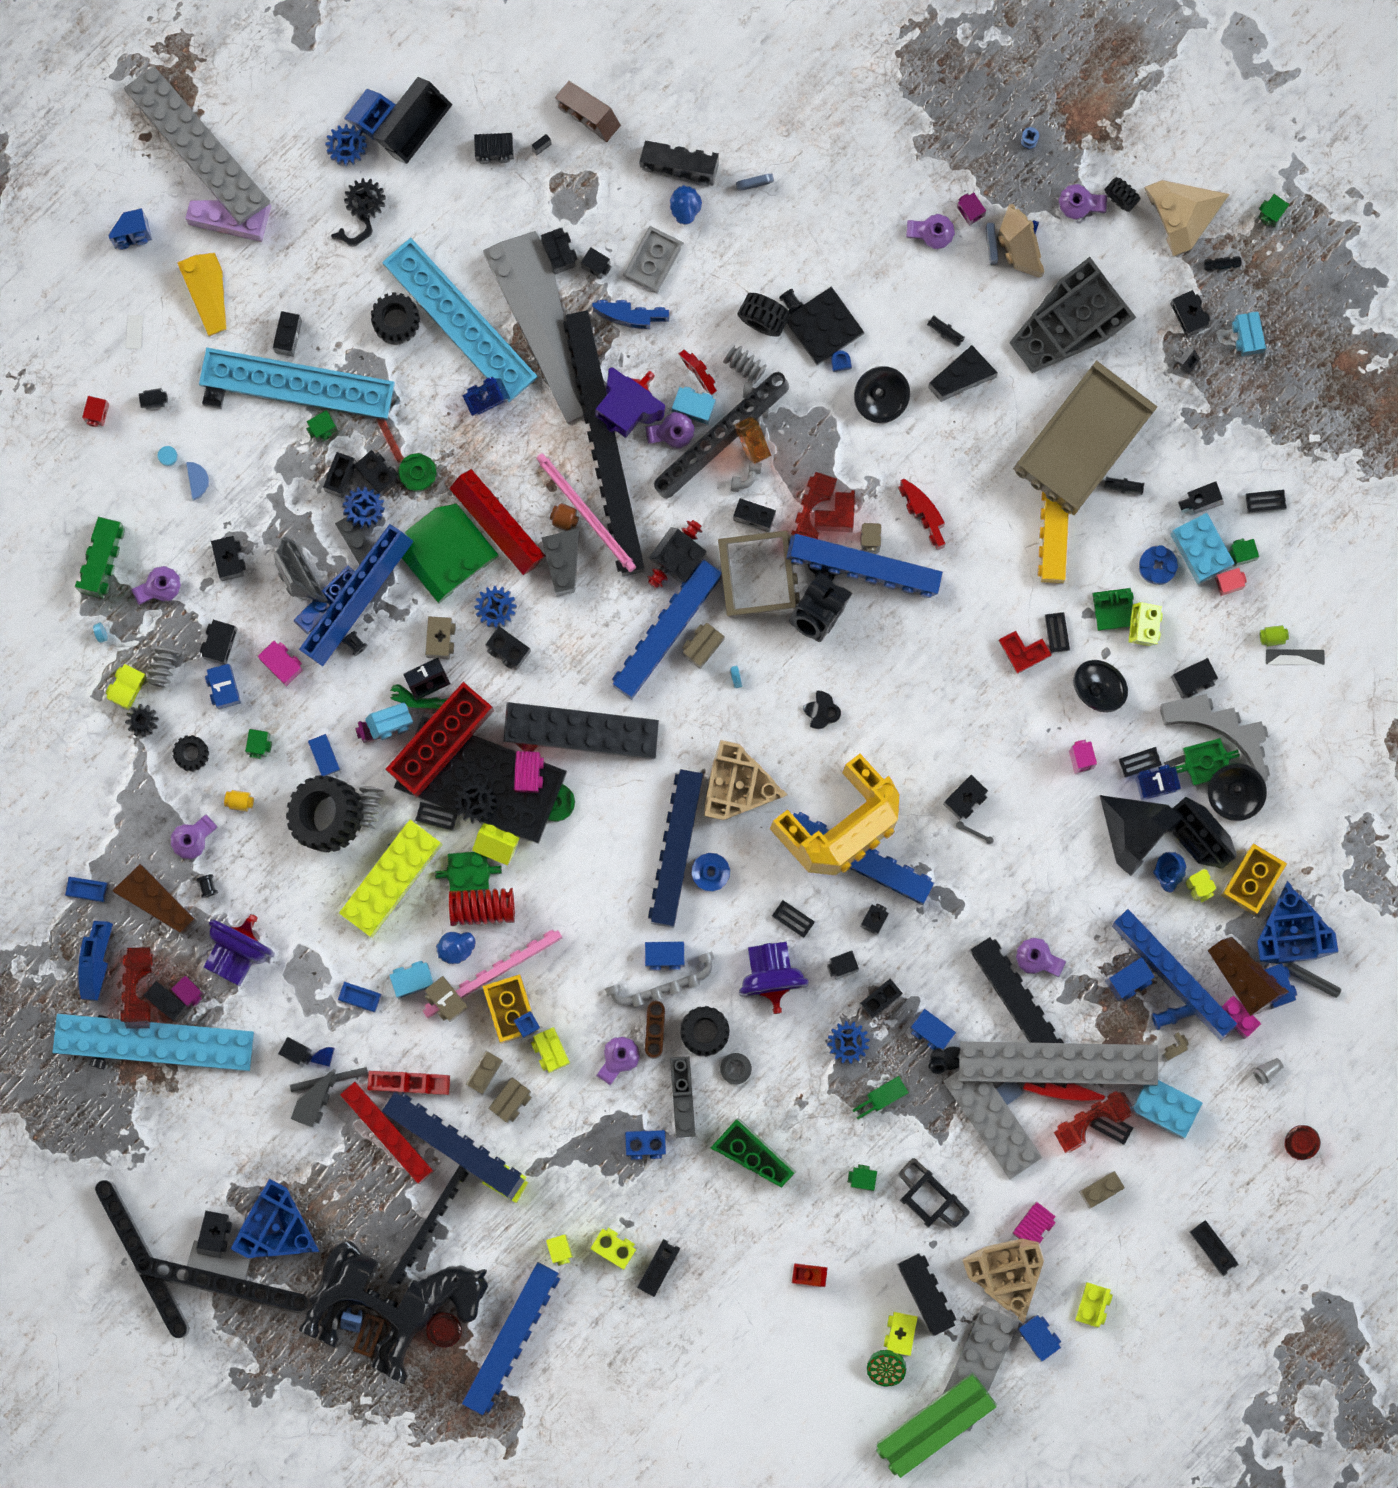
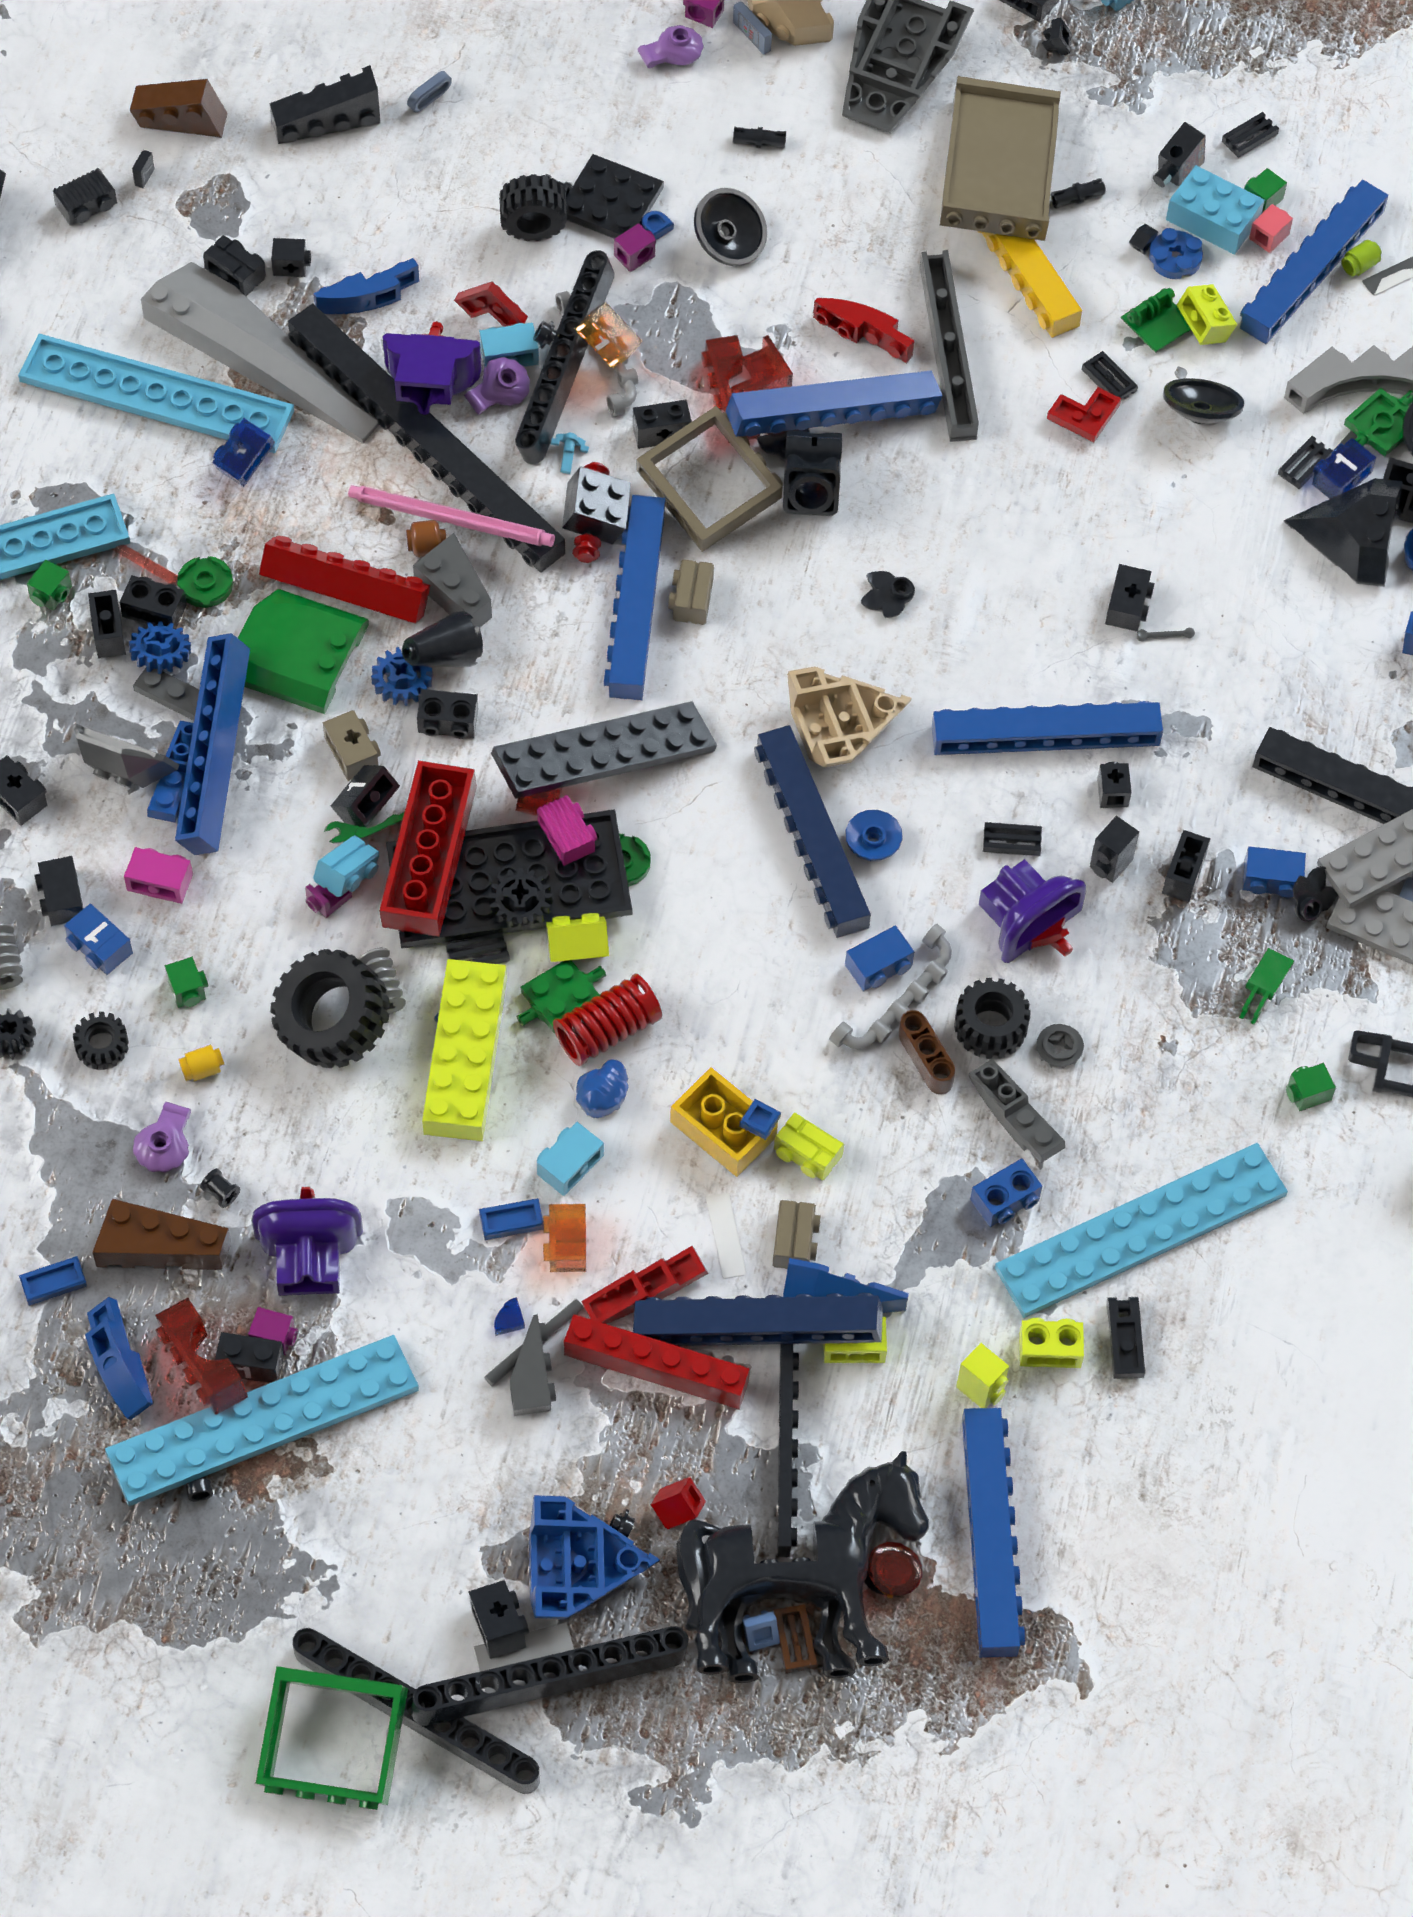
camera: 35 degrees left, 20 degrees down
black brick [278,1037,313,1067] -> none
blue tile [308,734,340,776] -> none
black bush [342,631,368,656] -> none
black tyre [371,292,420,344] -> none
bright pink plate [423,929,562,1018] -> none
dark tan brick [424,976,469,1022] -> none
dark tan brick [466,1051,503,1095] -> none
medium lavender animal [596,1037,640,1085] -> none
light grey tile [623,226,684,293] -> none
blue hair [670,185,702,225] -> none
green wedge [710,1118,796,1188] -> none
light grey piece [723,346,767,384] -> none
medium azure tile [730,665,742,688] -> none
yellow wedge [770,753,900,875] -> none
red slope [792,1263,828,1287] -> none
blue gear [827,1021,870,1064] -> none
dark tan brick [860,523,881,554] -> none
black wedge [928,345,998,402] -> none
medium lavender animal [1016,937,1066,977] -> none
dark pink brick [1069,740,1097,773] -> none
black brick [1171,658,1218,698] -> none
none -> green window [255,1666,408,1810]
none -> black cone [401,611,483,667]
none -> black plate [533,321,556,349]
none -> clear orange brick [543,1204,587,1272]
none -> medium azure piece [550,432,589,474]
none -> black plate [609,1509,635,1538]
none -> magenta brick [614,224,656,272]
none -> red panel [650,1477,706,1529]
none -> blue wedge [783,1258,909,1313]
none -> dark grey tile [920,250,979,442]
none -> medium azure plate [995,1142,1288,1318]
none -> black piece [1129,224,1159,255]
none -> blue brick [1240,179,1389,344]

